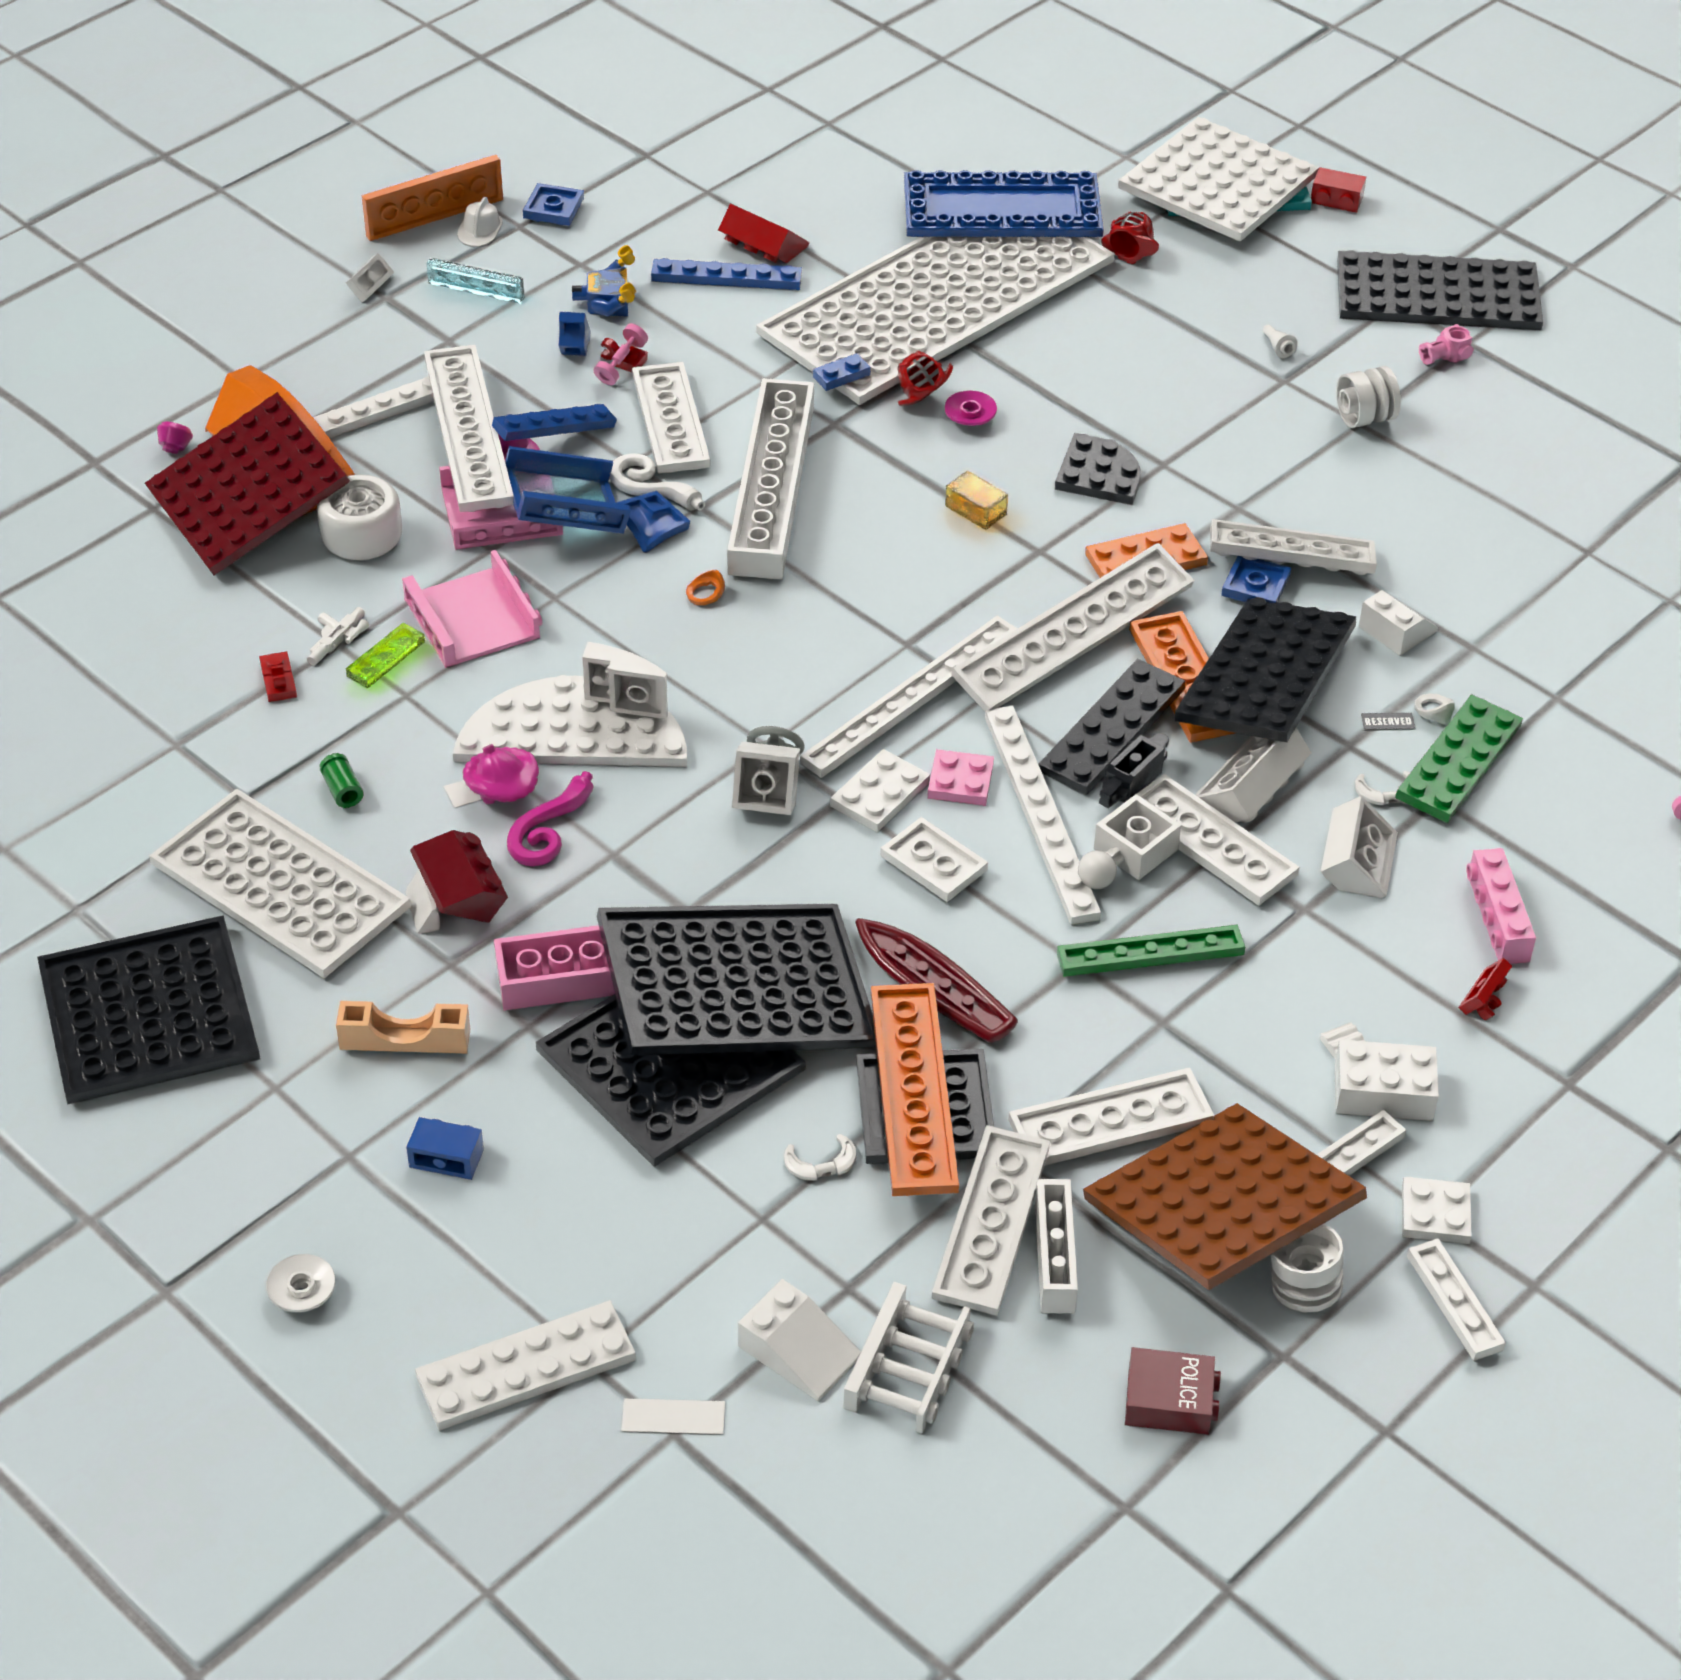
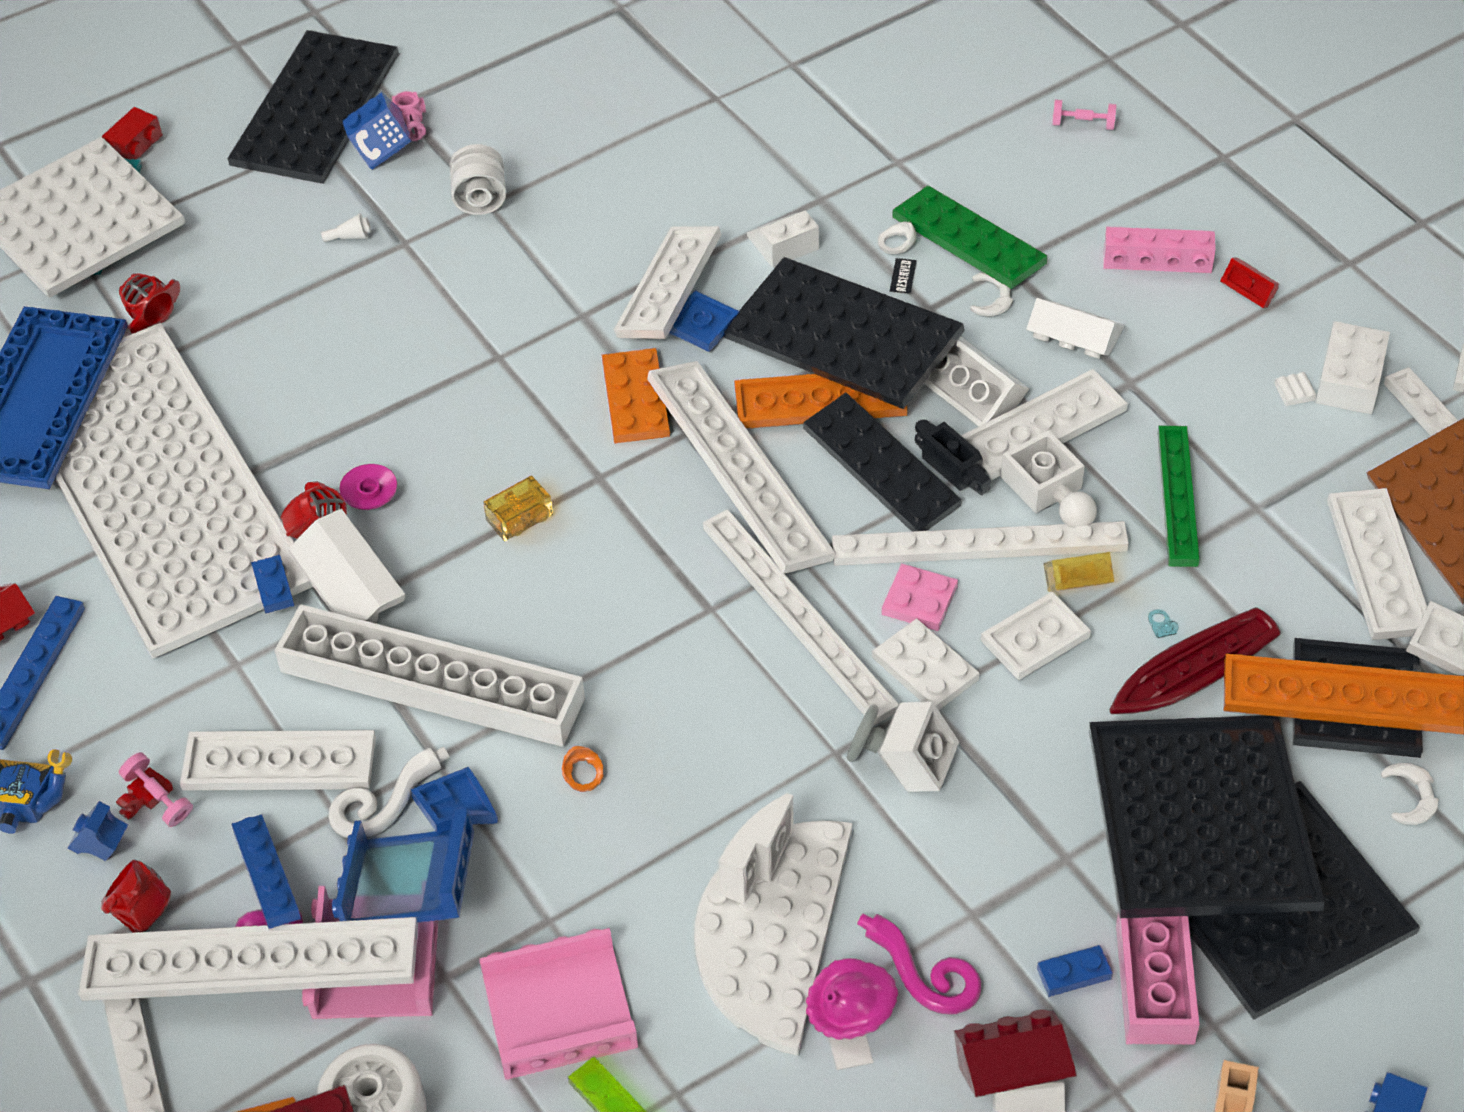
camera: 75 degrees left, 5 degrees up
plate [1055,433,1141,505] -> none
none -> red piece [101,860,171,933]
none -> white slope [288,509,405,624]
none -> blue slope [343,92,412,170]
none -> blue plate [1037,945,1112,997]
none -> clear yellow brick [1043,552,1114,592]
none -> clear light blue piece [1148,609,1178,638]

